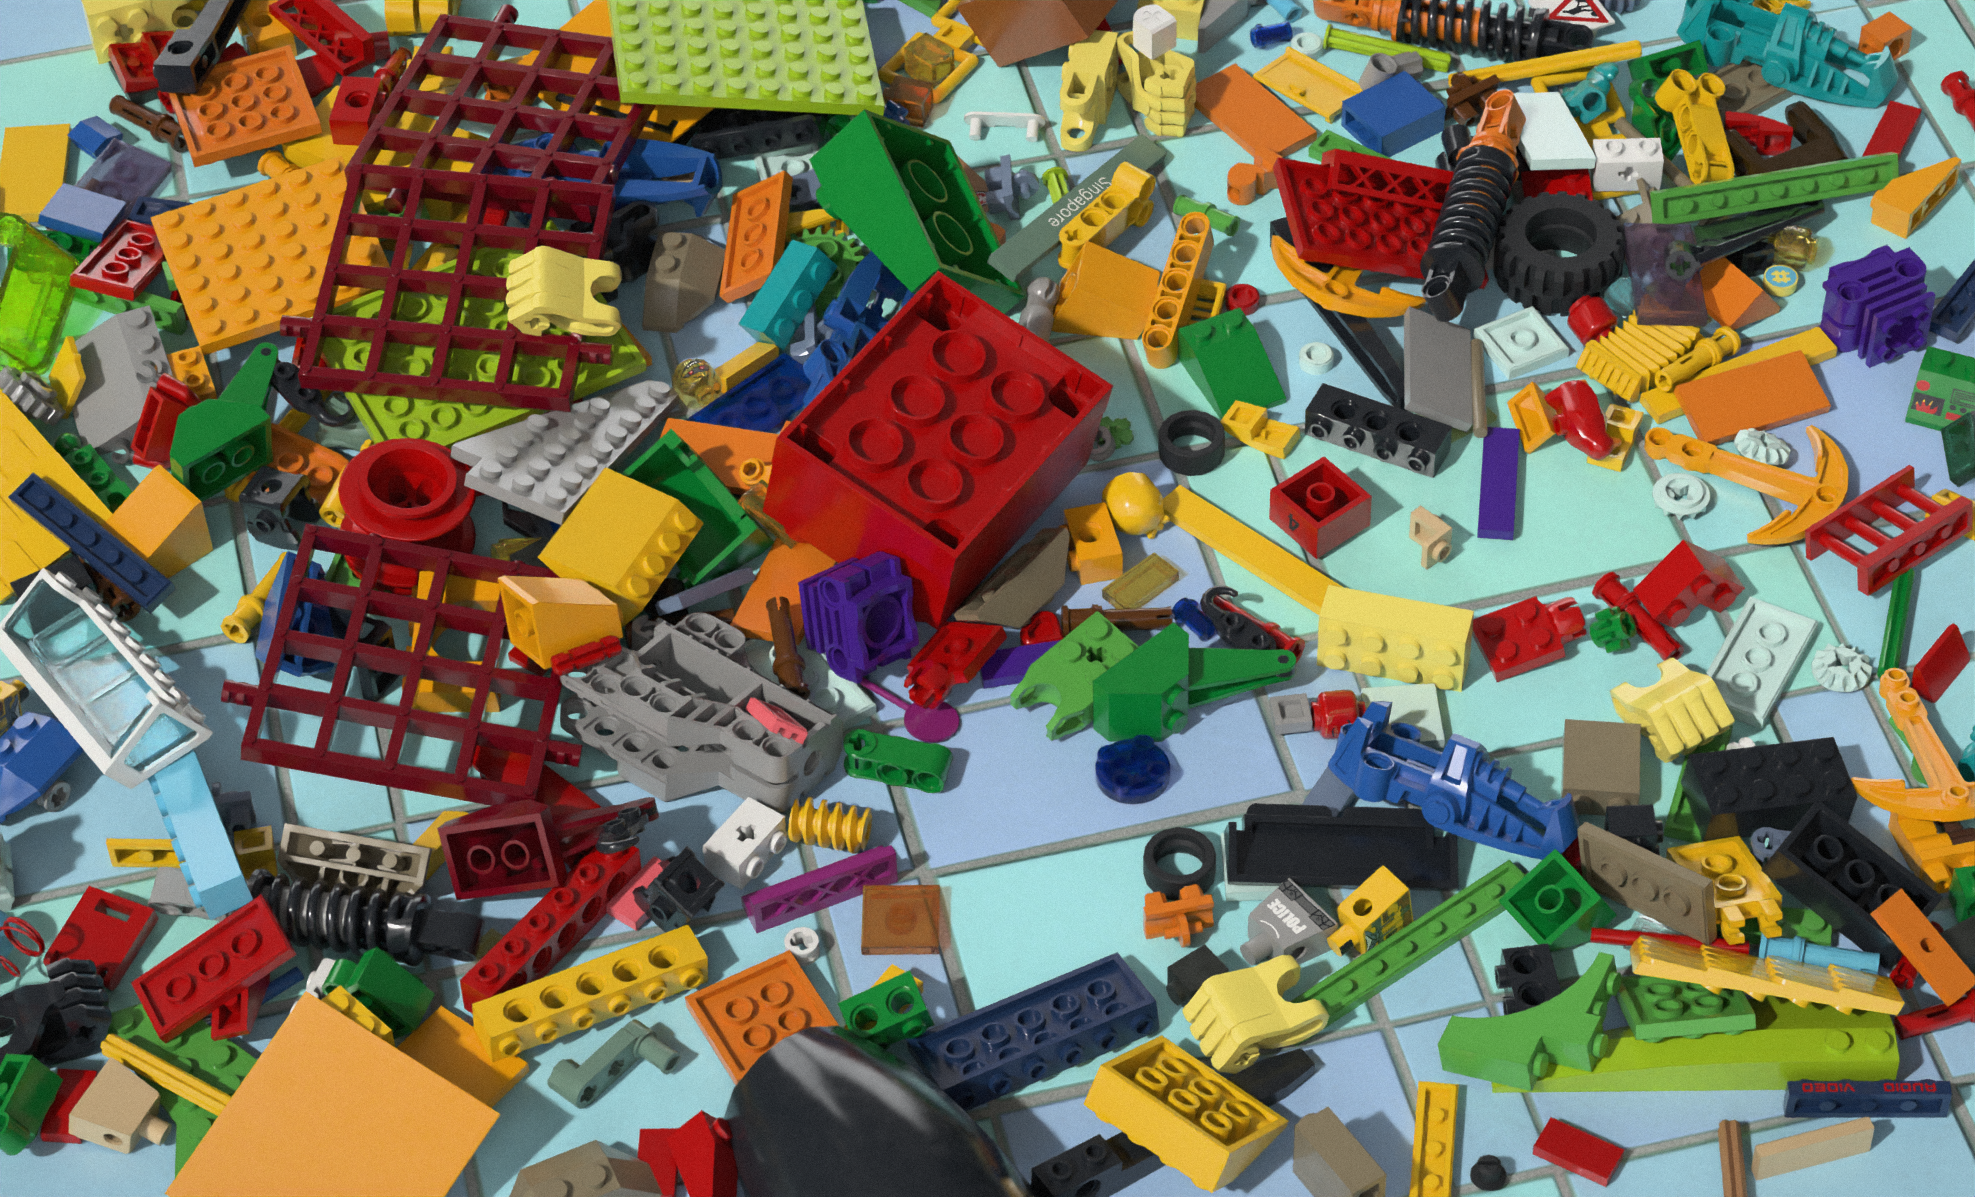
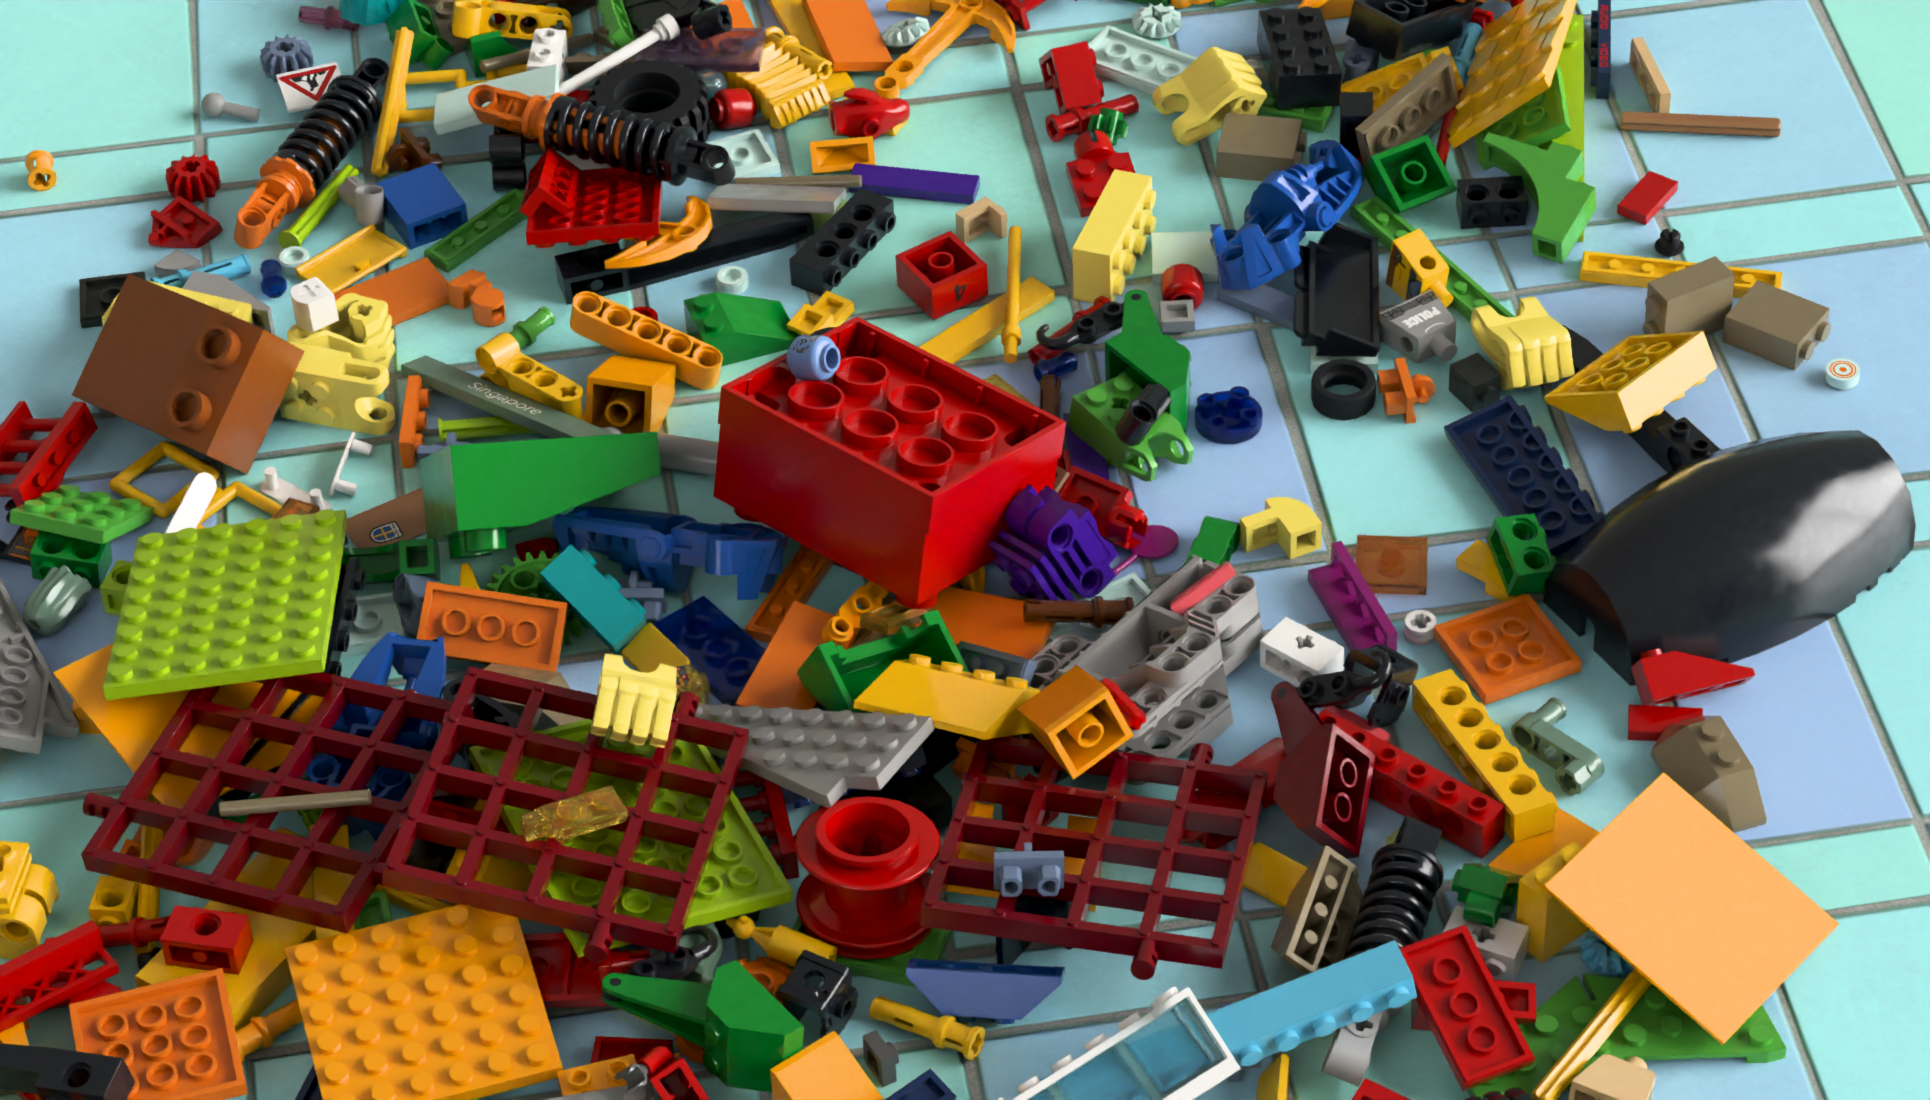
camera: 85 degrees left, 5 degrees down
yellow piece [788,796,872,854] -> none
clear yellow brick [904,32,955,89] -> none
teal animal [1561,62,1619,124] -> none
light aqua gear [1652,473,1710,520] -> none
none -> white piece [164,472,217,534]
none -> dark tan bar [219,789,372,817]
none -> white piece [260,467,331,515]
none -> orange tile [398,375,430,468]
none -> clear yellow hinge [520,785,628,842]
none -> white piece [559,13,681,95]
none -> medium blue head [786,335,841,381]
none -> dark grey plate [862,1030,899,1087]
none -> sand blue hips [993,842,1064,897]
none -> yellow bar [1001,226,1022,364]
none -> black piece [1115,383,1172,445]
none -> light yellow brick [1240,497,1322,559]

